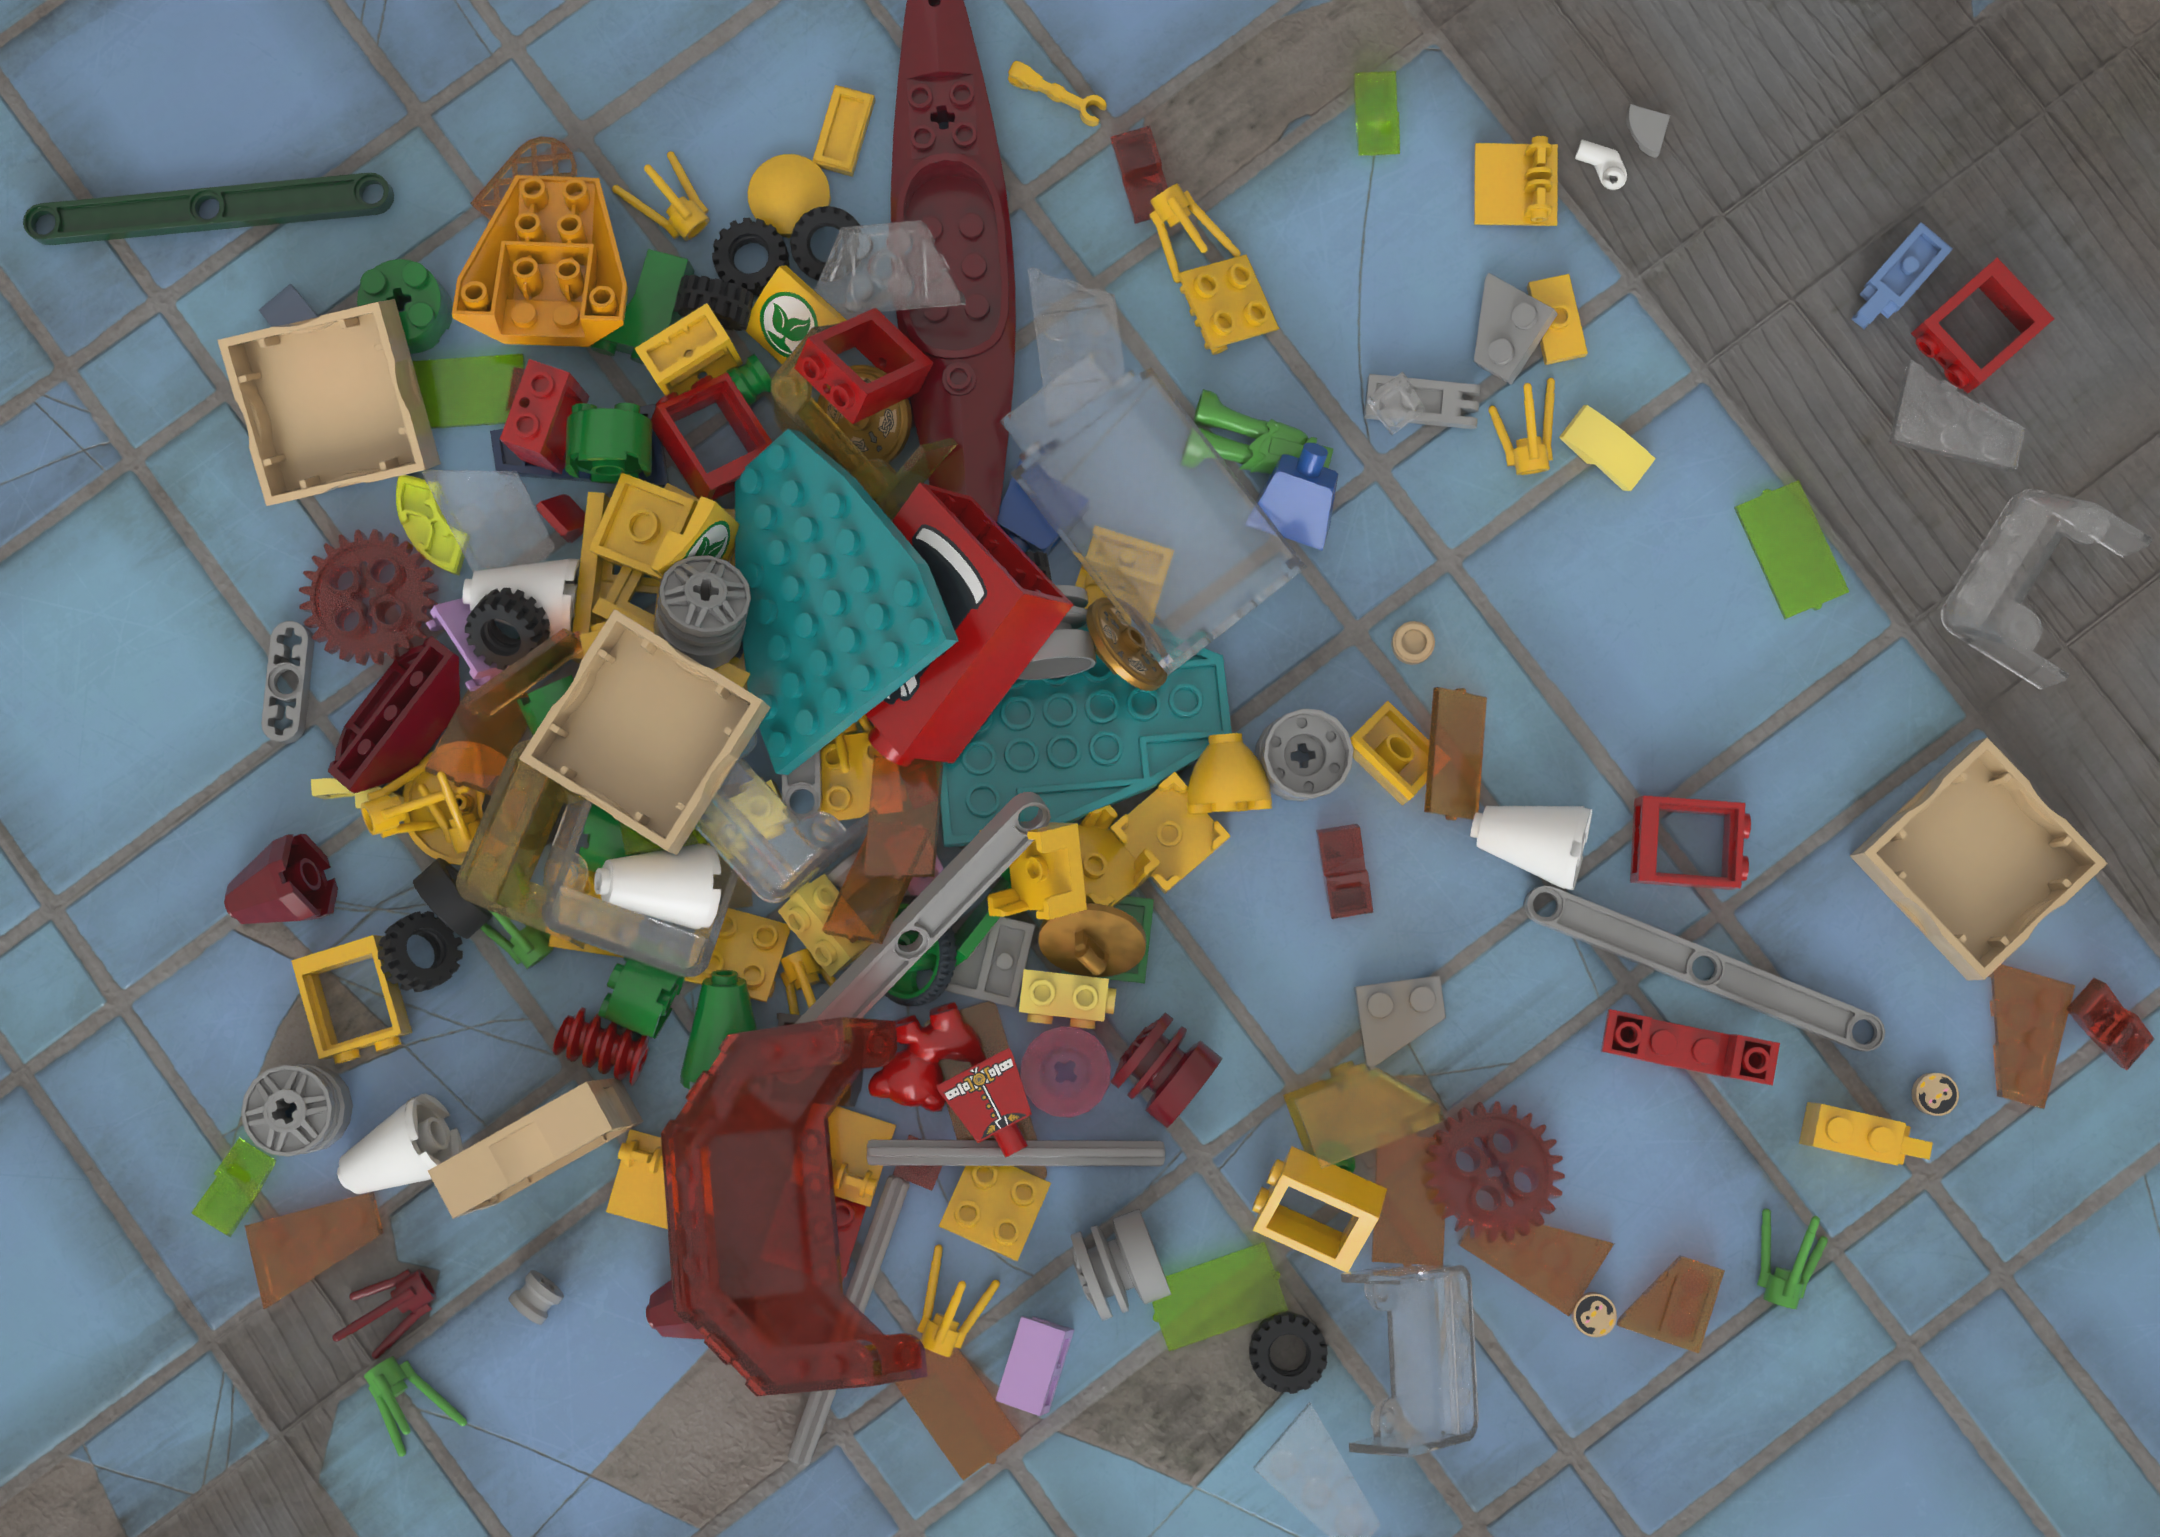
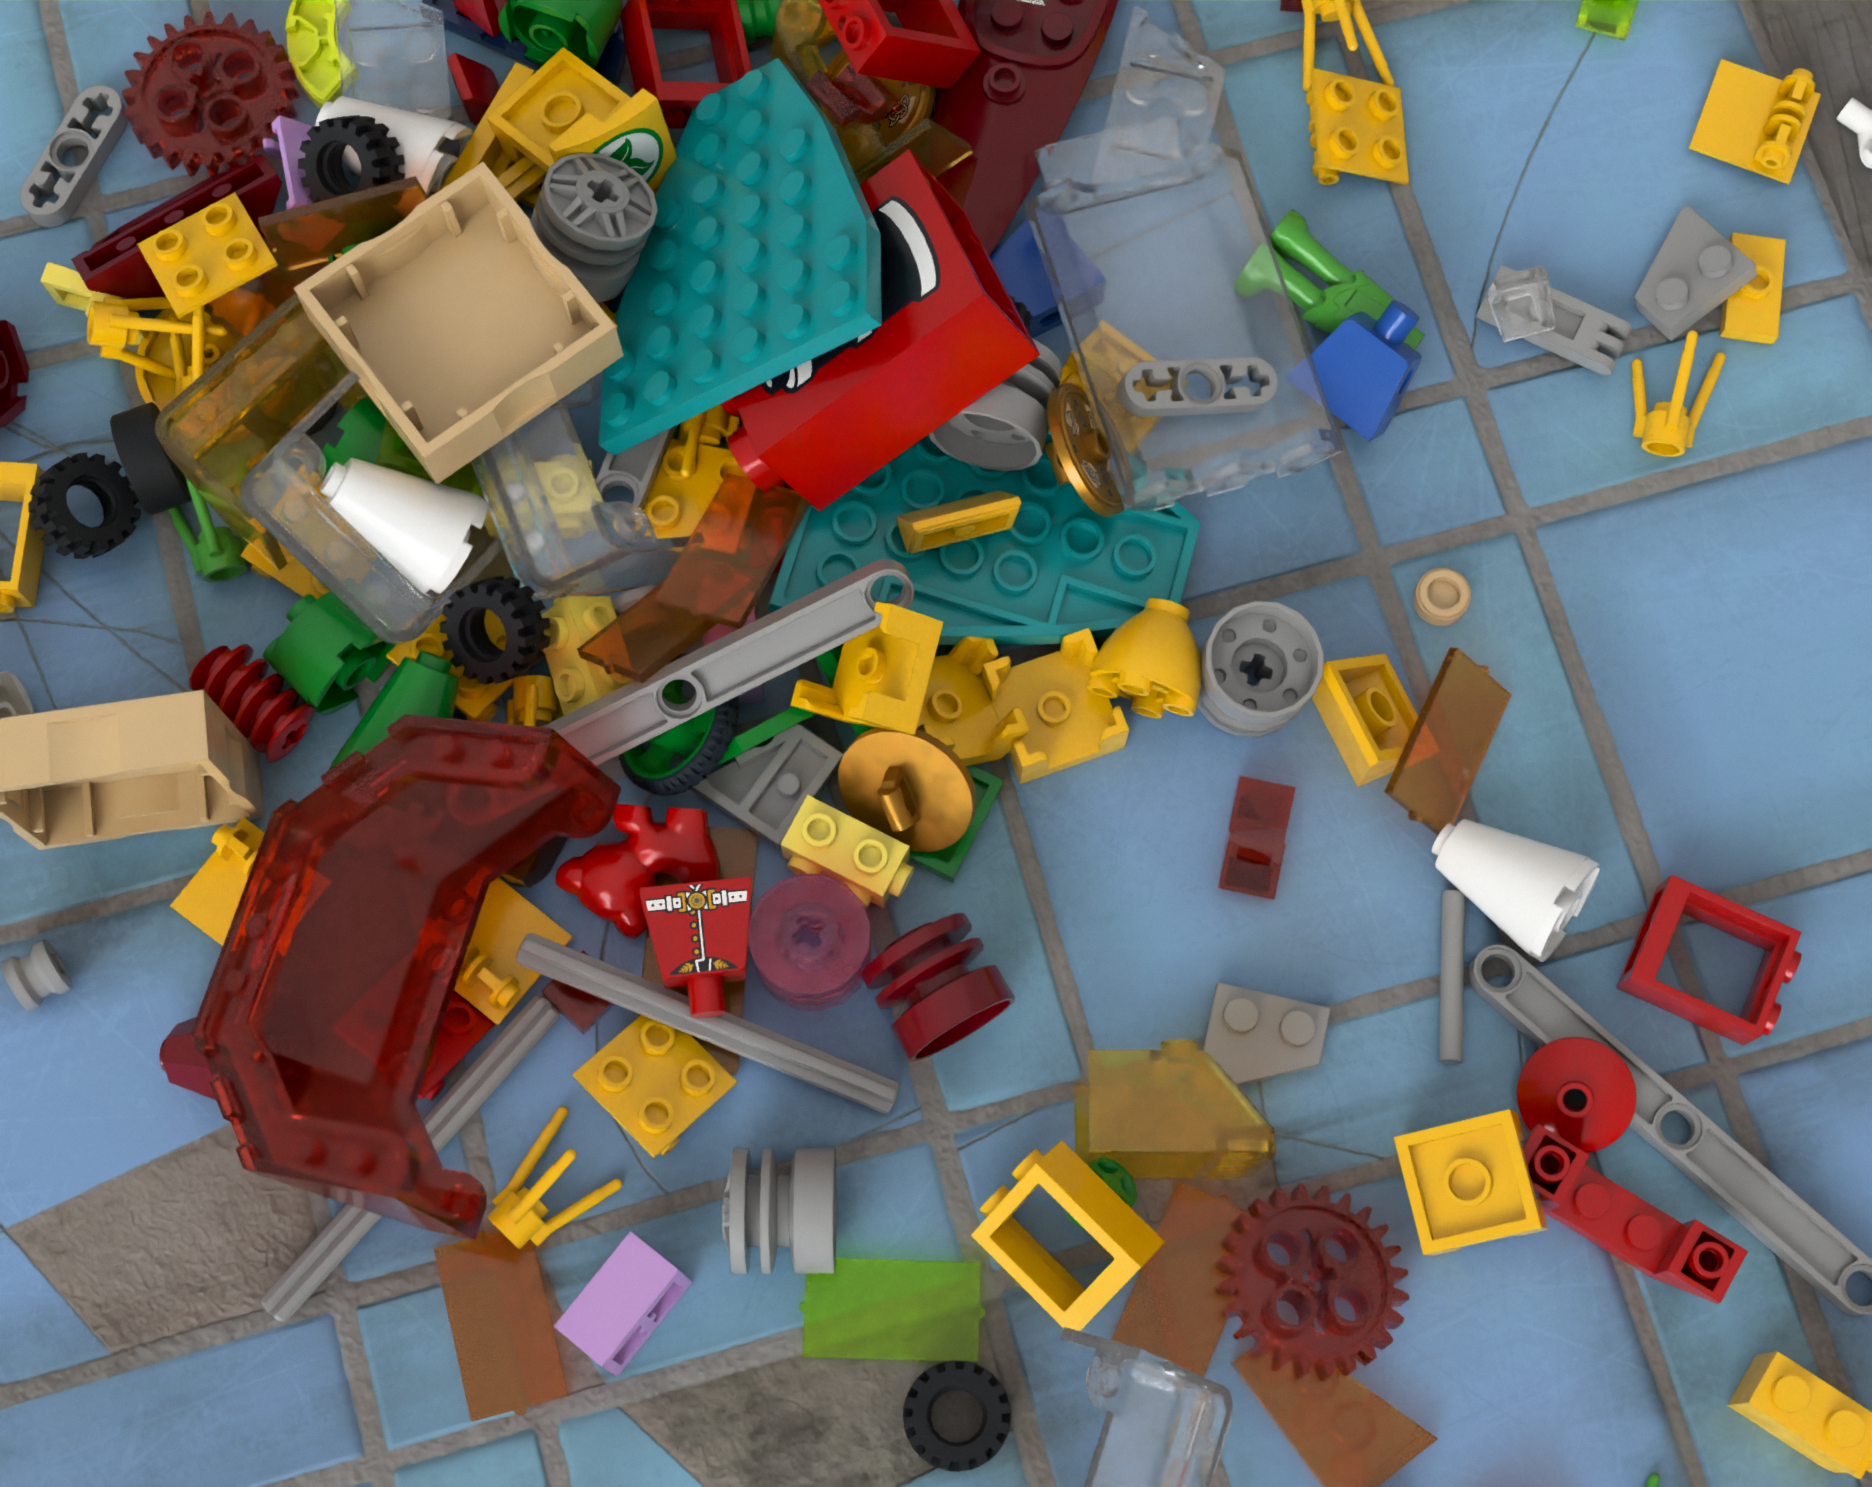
camera: 15 degrees right, 10 degrees down
light yellow slope [1559,405,1656,491] -> none
none -> yellow hinge [137,192,278,318]
none -> black tyre [440,576,551,685]
none -> clear red slope [804,62,904,127]
none -> yellow slope [896,491,1022,554]
none -> light grey beam [1117,357,1278,417]
none -> yellow panel [1394,1109,1548,1256]
none -> light grey bar [1439,890,1465,1063]
none -> red dish [1517,1037,1636,1153]

